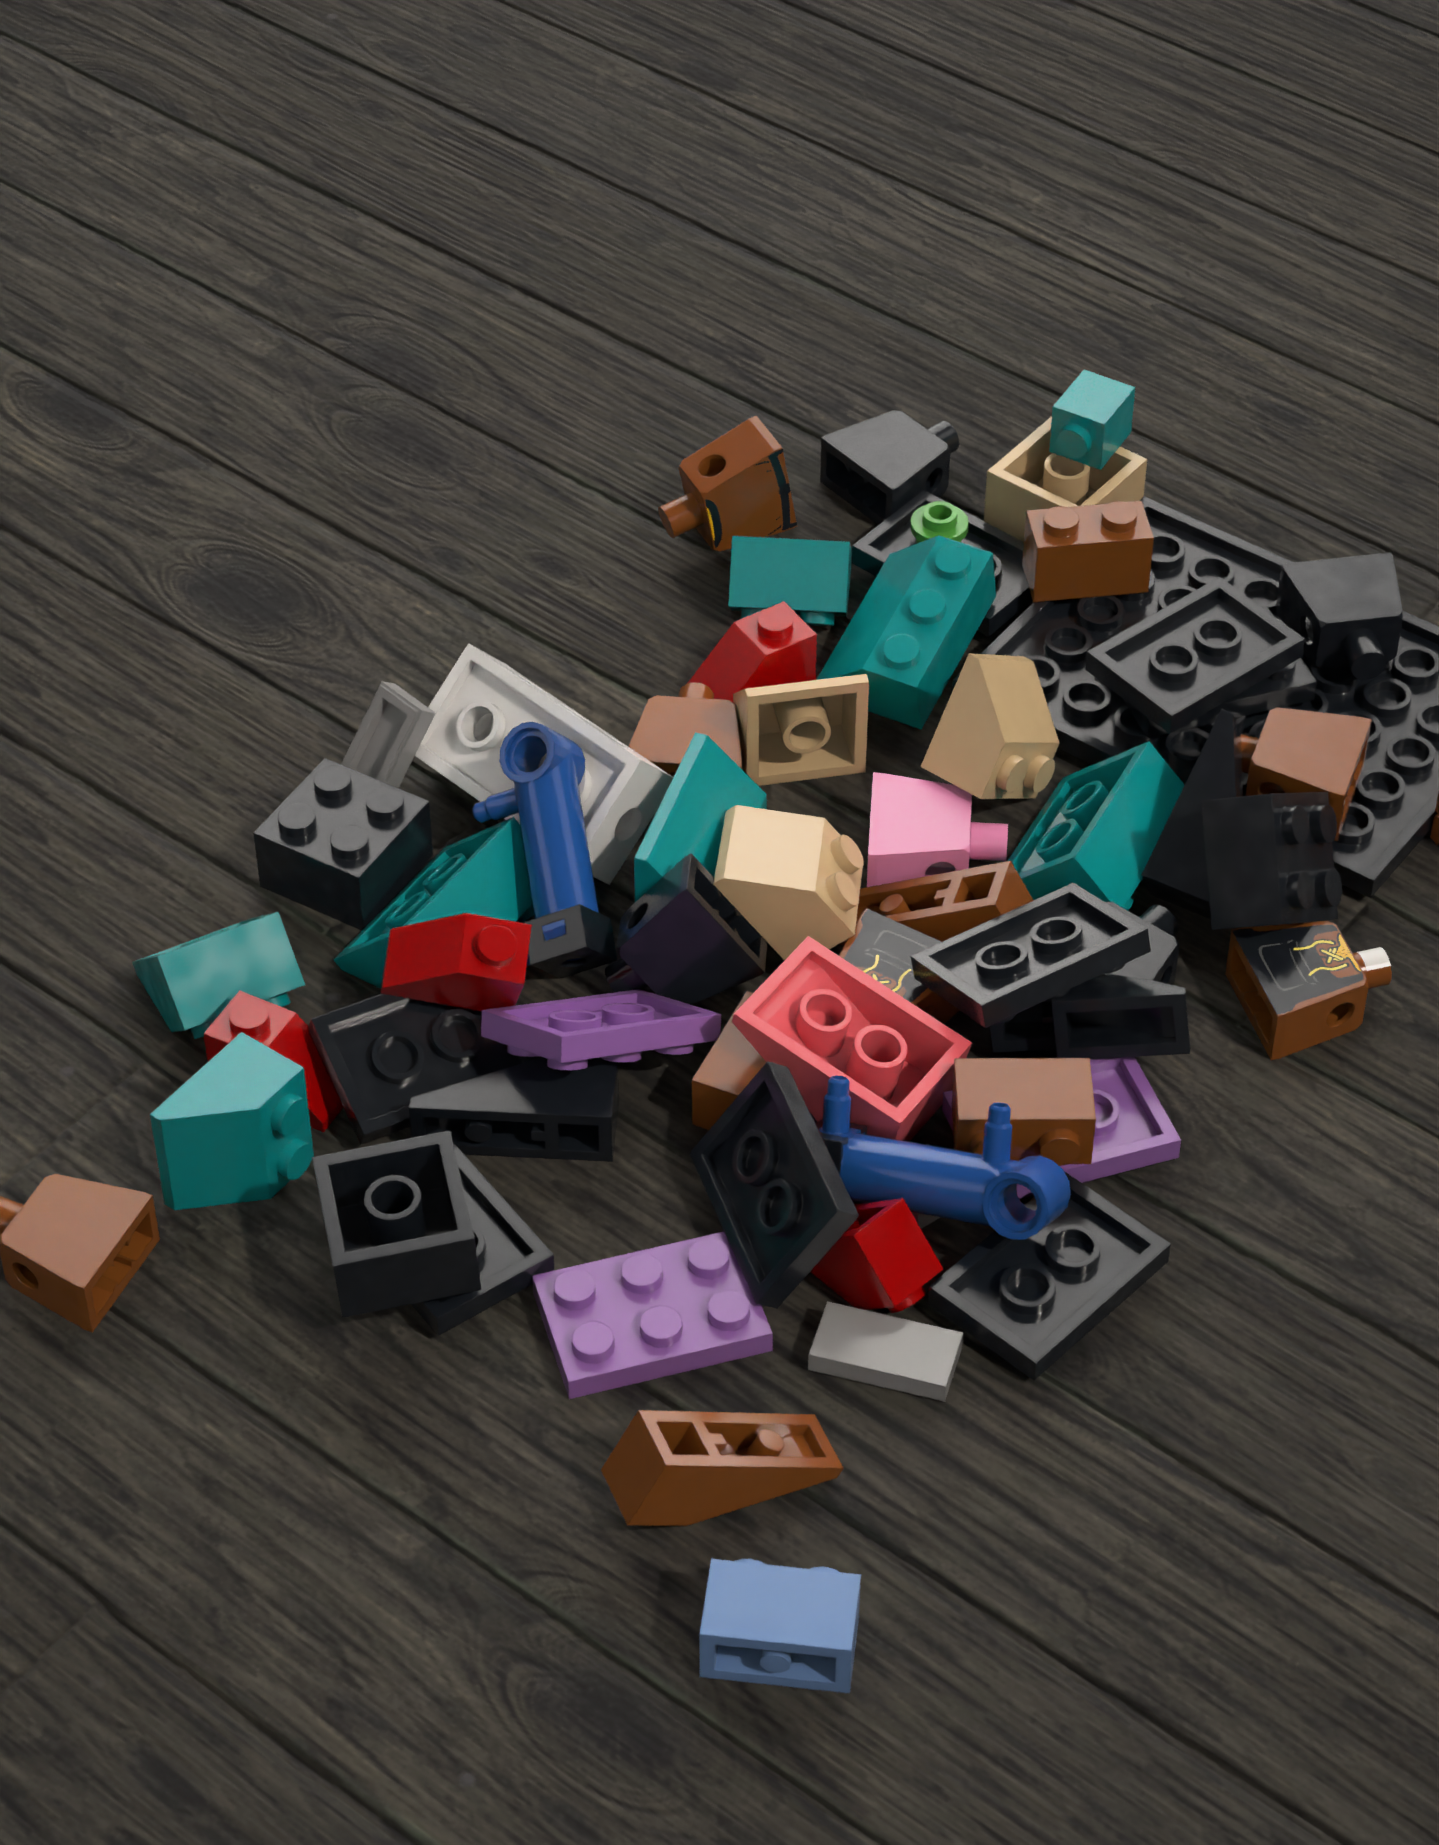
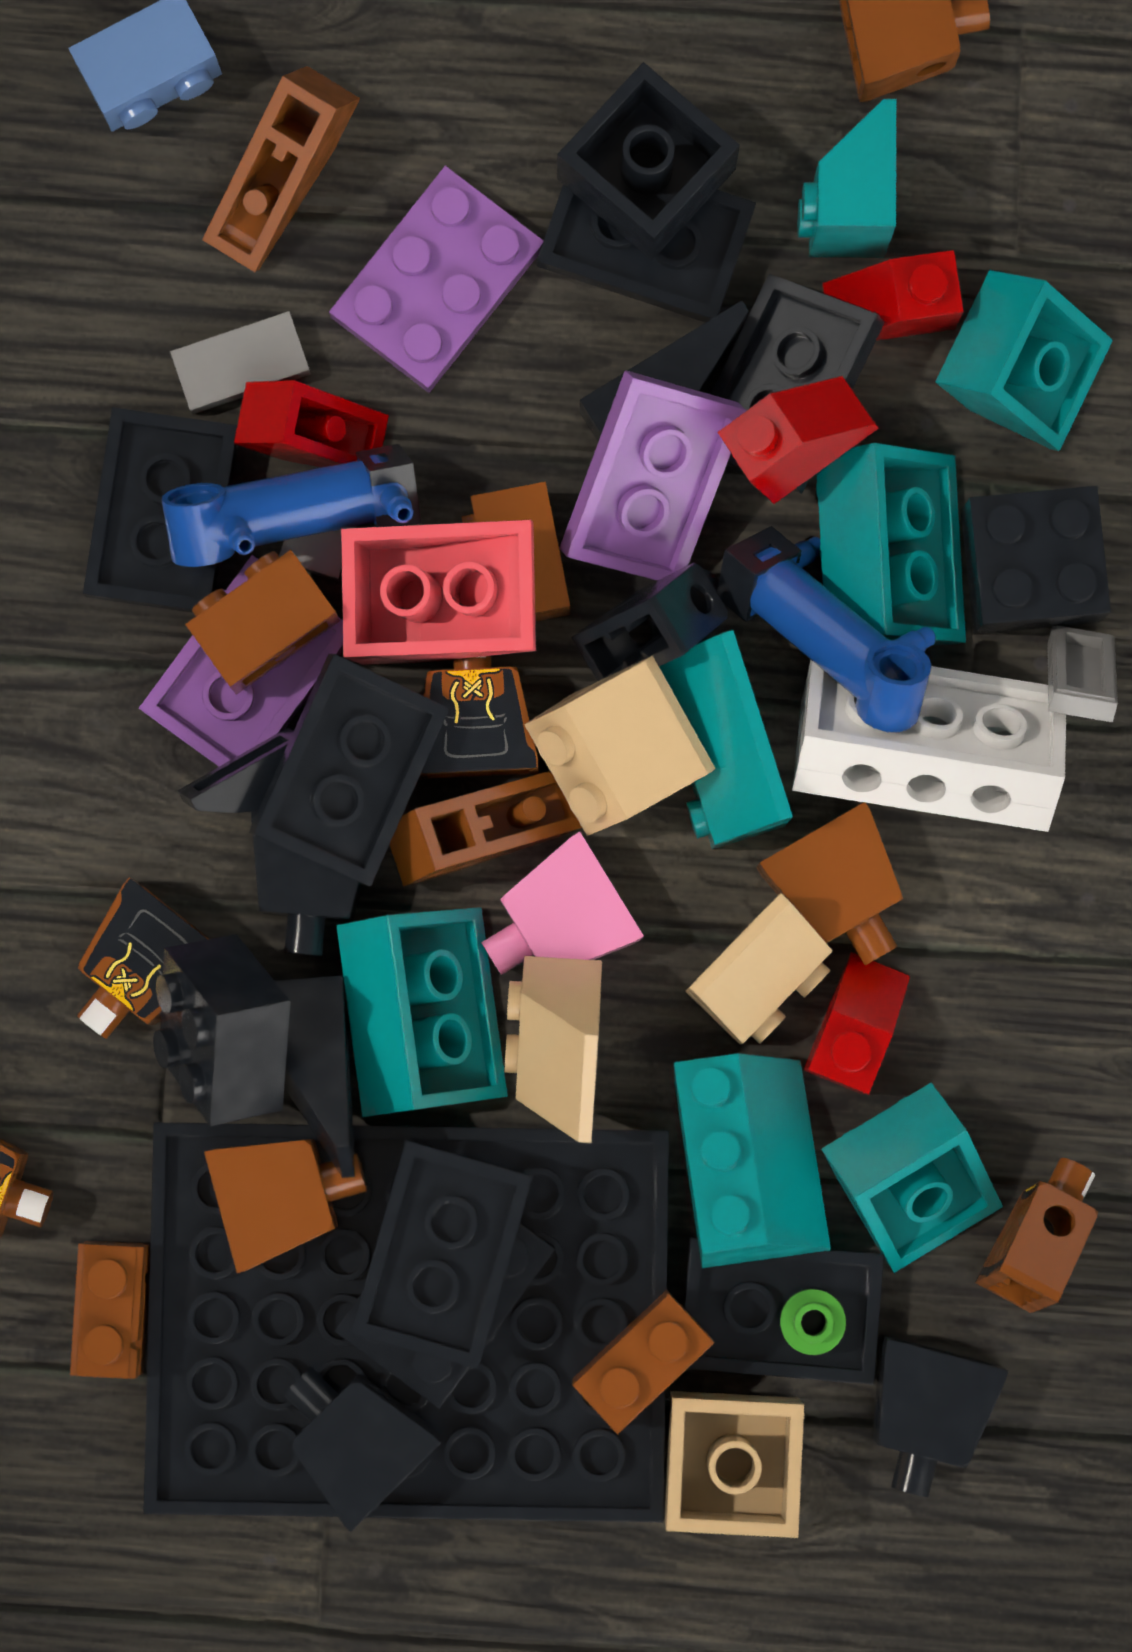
camera: 145 degrees right, 40 degrees up
black plate [689,1061,859,1309] -> none
teal brick [1049,370,1135,470] -> none

